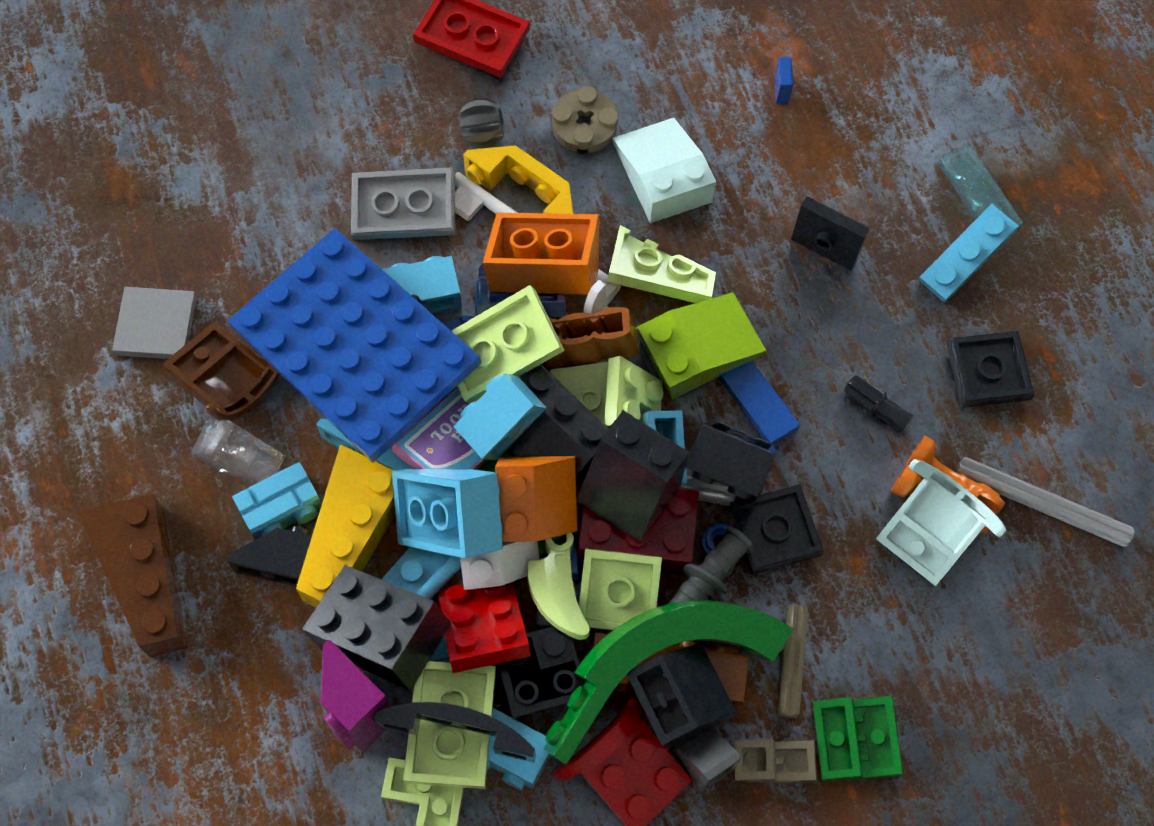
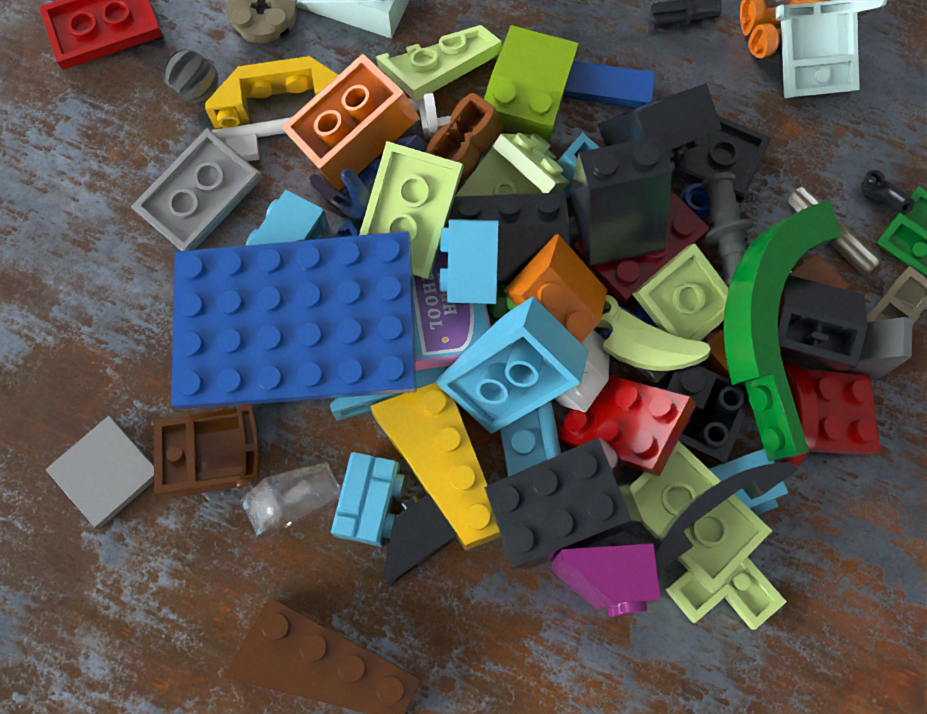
camera: 45 degrees left, 5 degrees up
none -> black arm [861,170,915,215]

